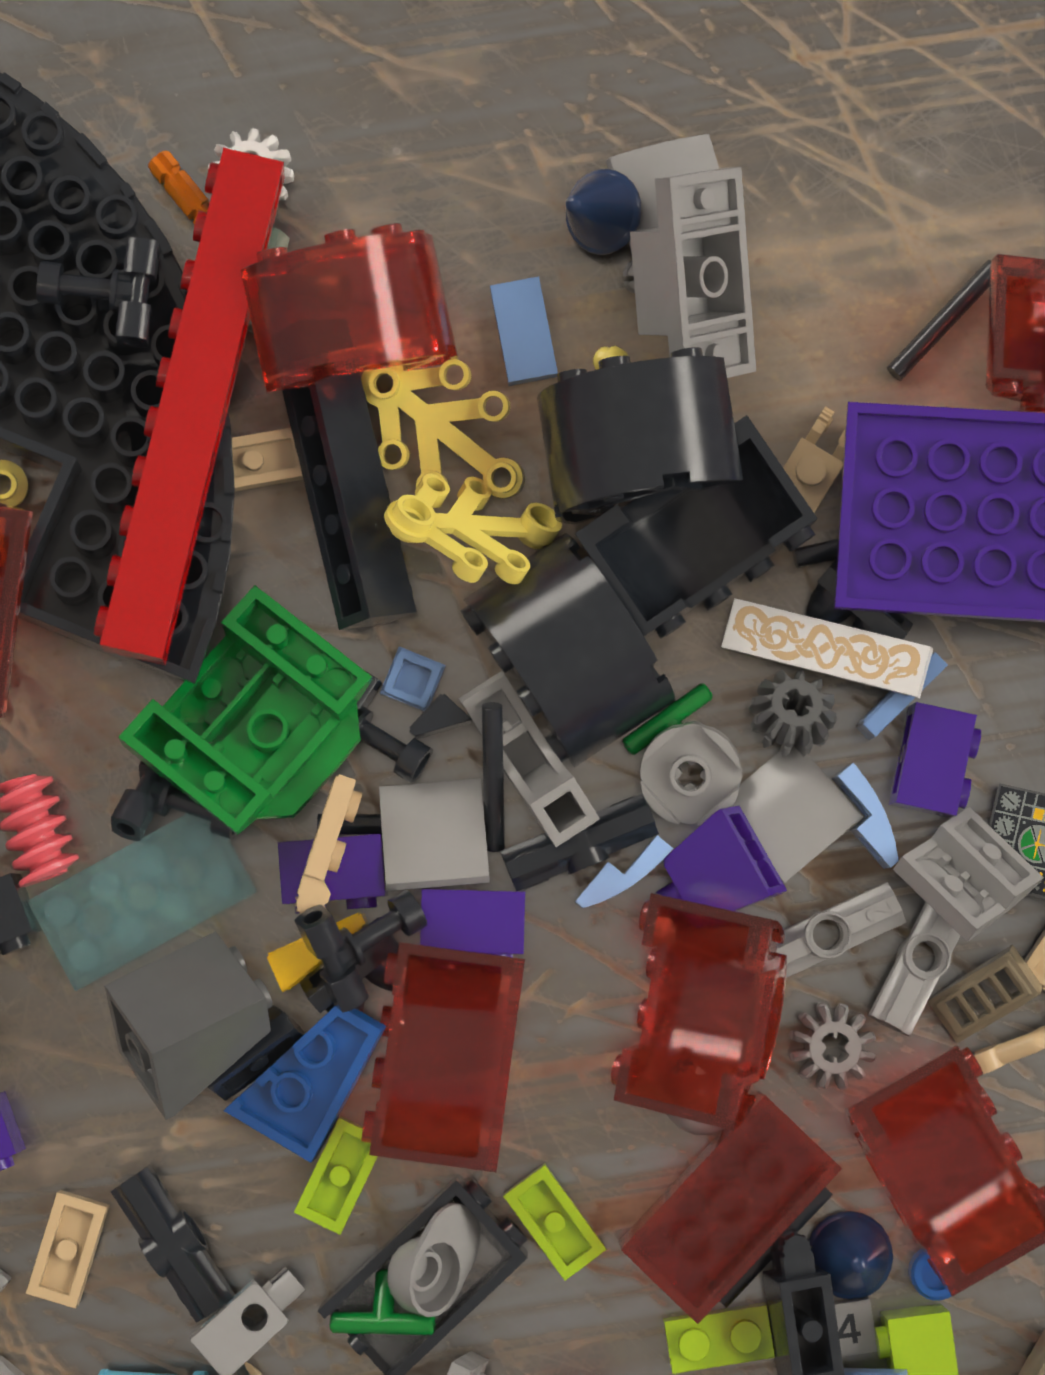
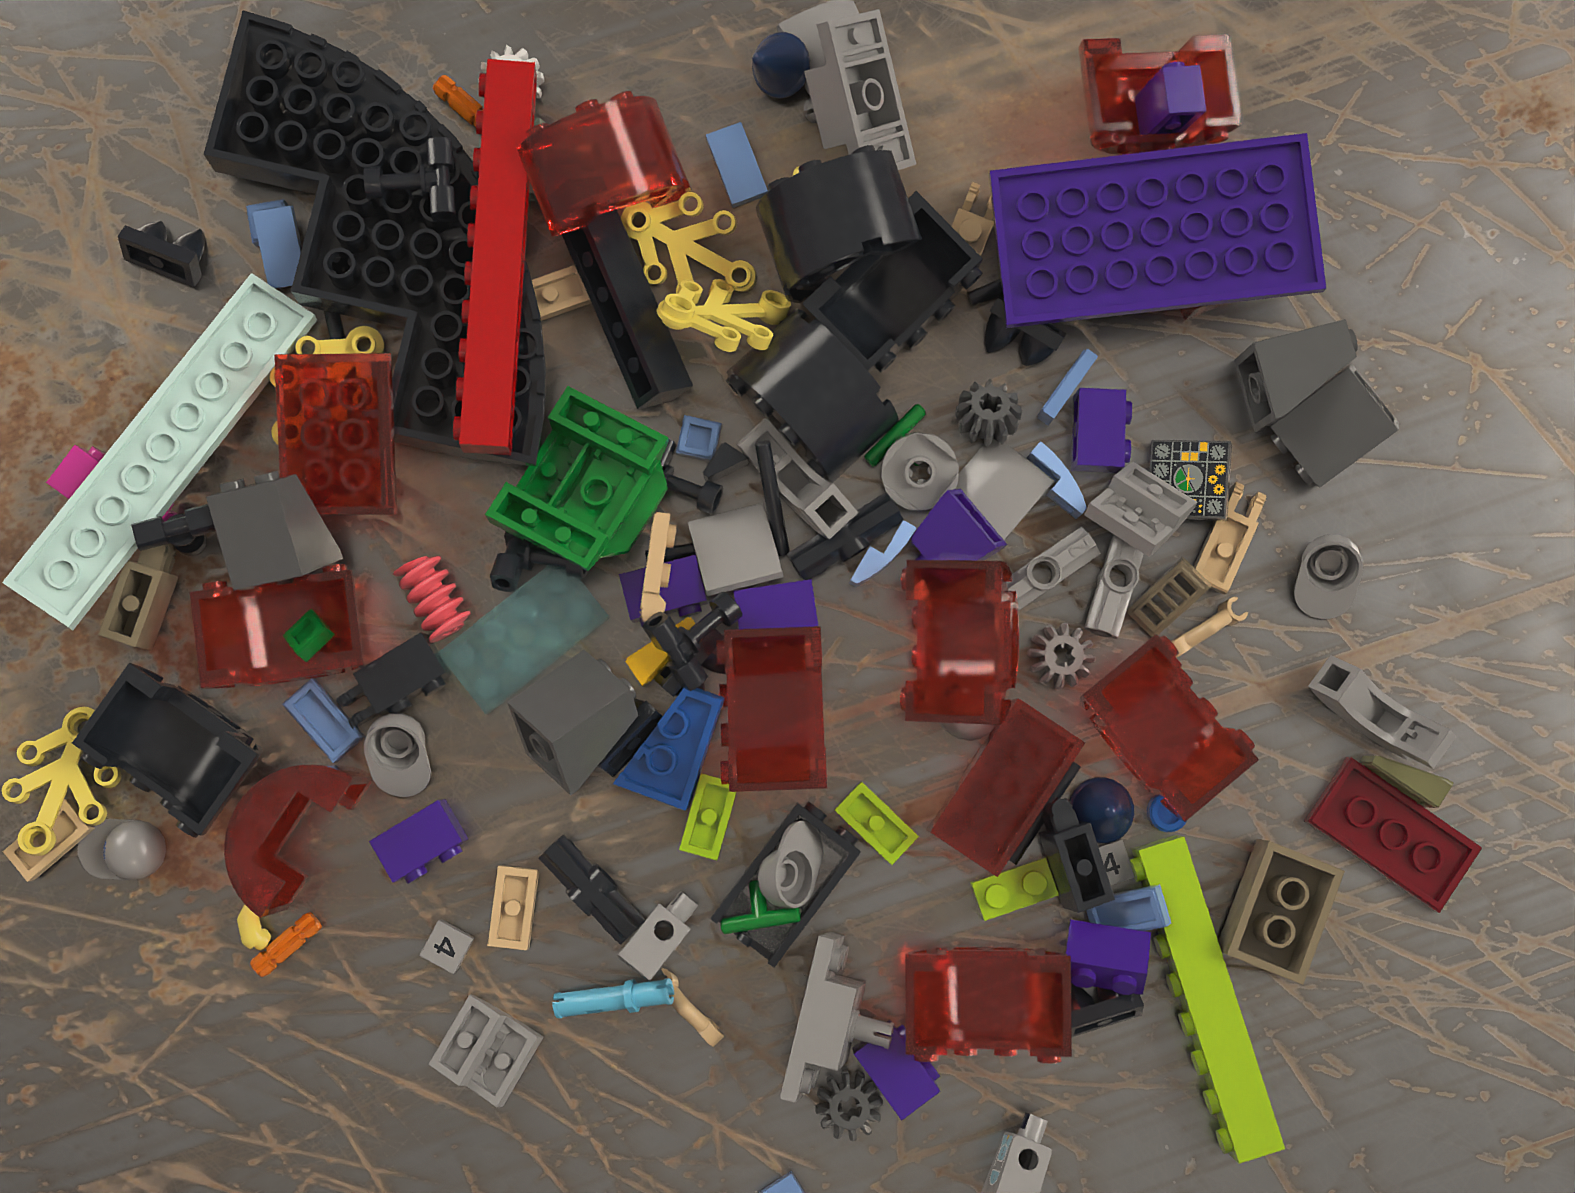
camera: 10 degrees left, 0 degrees up
tile [721,598,933,698] -> none
black bar [887,260,1002,381] -> none

